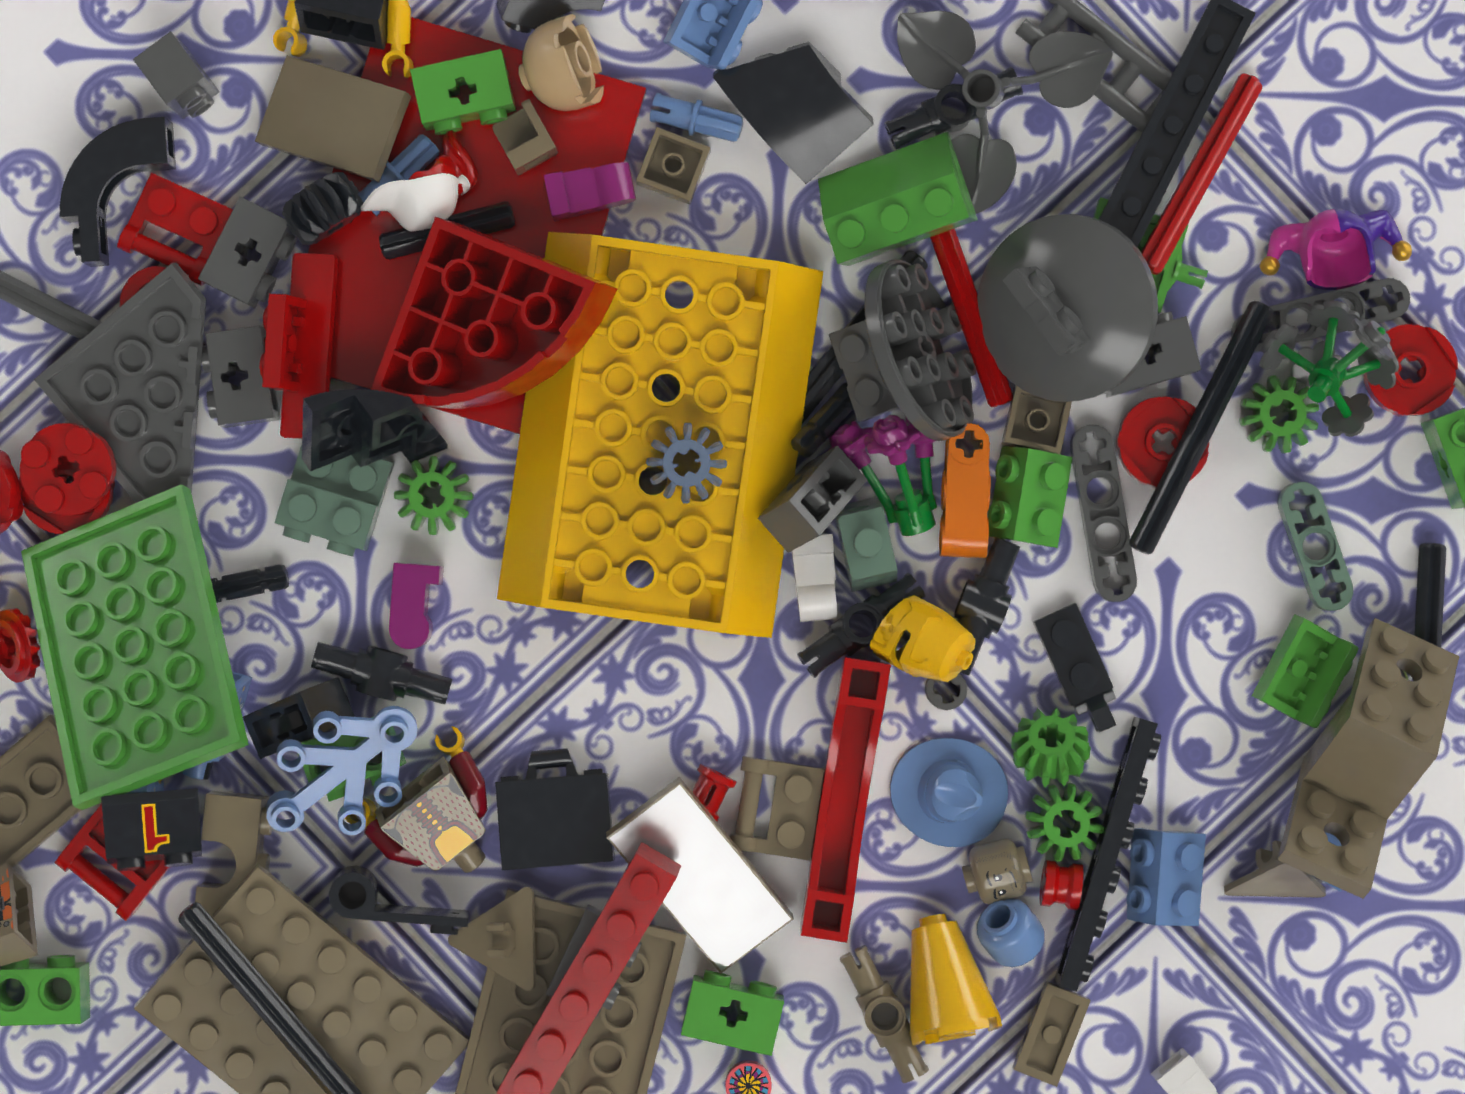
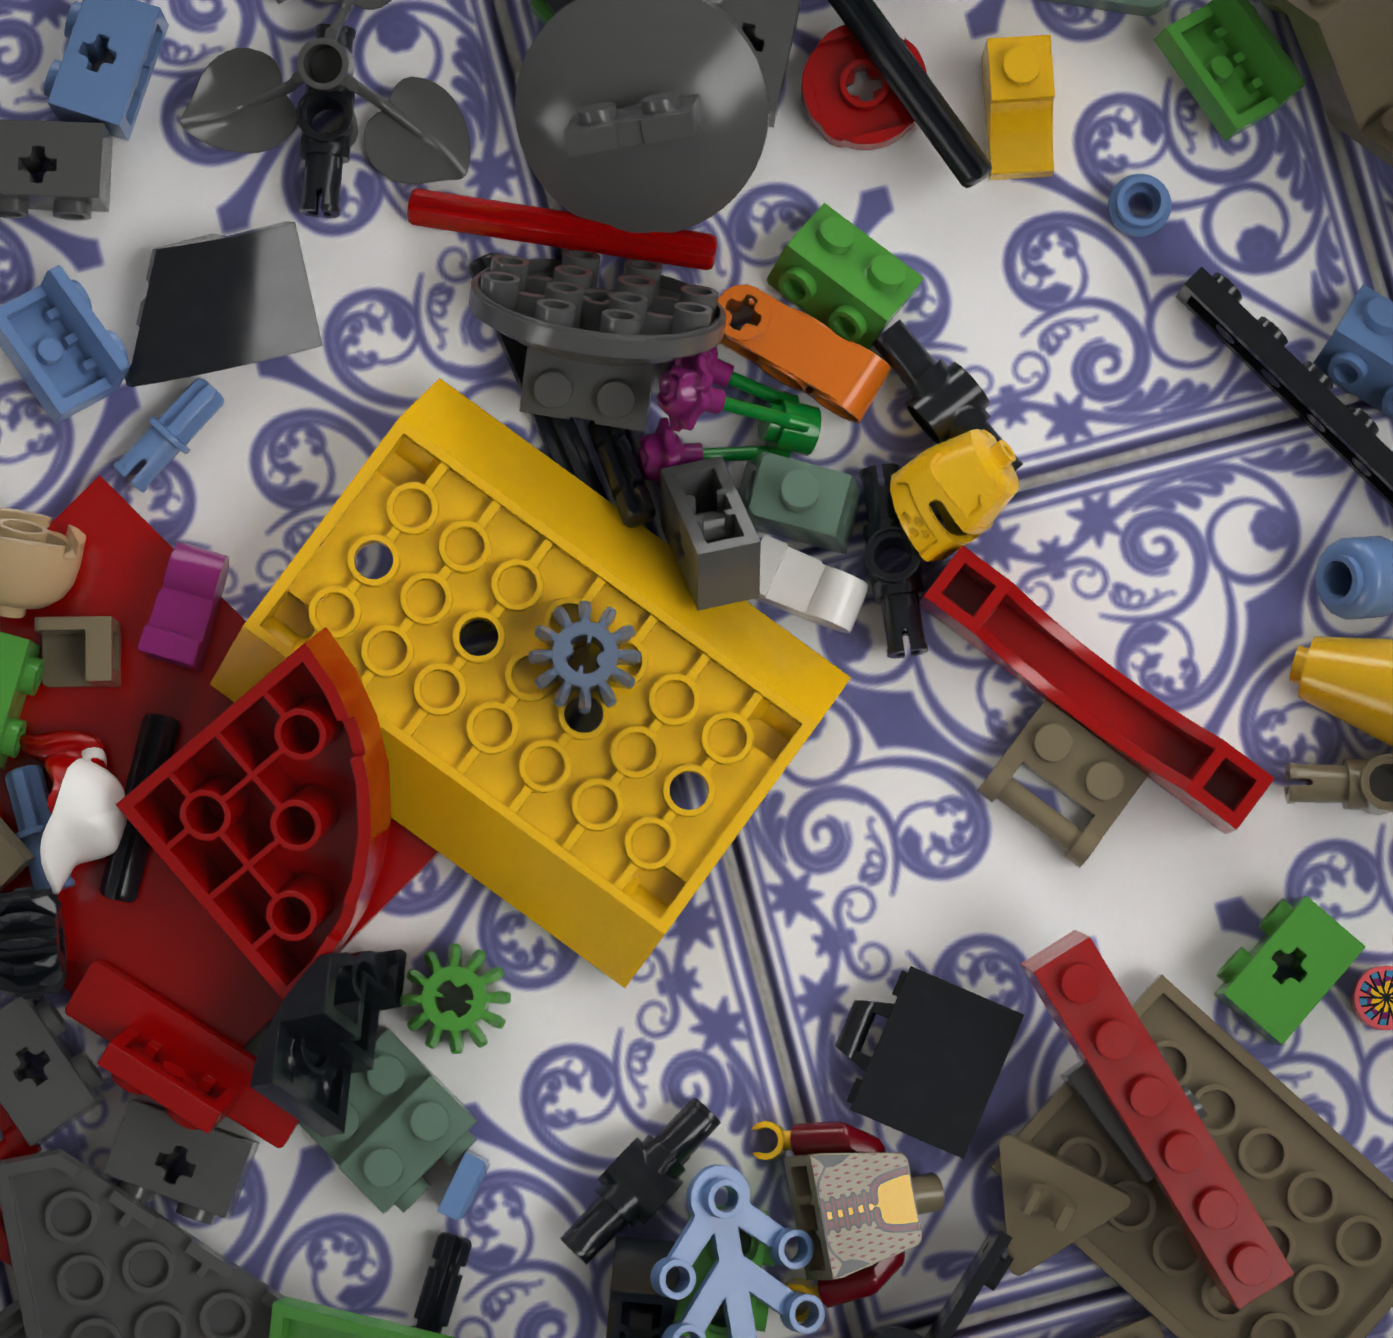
camera: 65 degrees left, 5 degrees down
magenta leg [389,563,444,649] -> none
tile [606,777,794,974] -> none
dark tan piece [636,127,711,205] -> none
red bush [692,764,737,822] -> none
bright green slope [818,132,978,266] -> none
medium blue hat [890,738,1008,847] -> none
dark grey bush [925,673,968,710] -> none
dark tan head [962,838,1033,905] -> none
dark tan piece [1002,386,1072,454] -> none
bright green gear [1011,707,1091,788] -> none
bright green gear [1025,783,1104,862] -> none
black hinge [1033,603,1116,733] -> none
red wheel [1039,860,1084,910] -> none
dark grey beam [1070,425,1137,602] -> none
none -> medium blue tile [437,1150,490,1221]
none -> yellow arch [981,35,1055,180]
none -> medium blue plate [1108,174,1172,237]

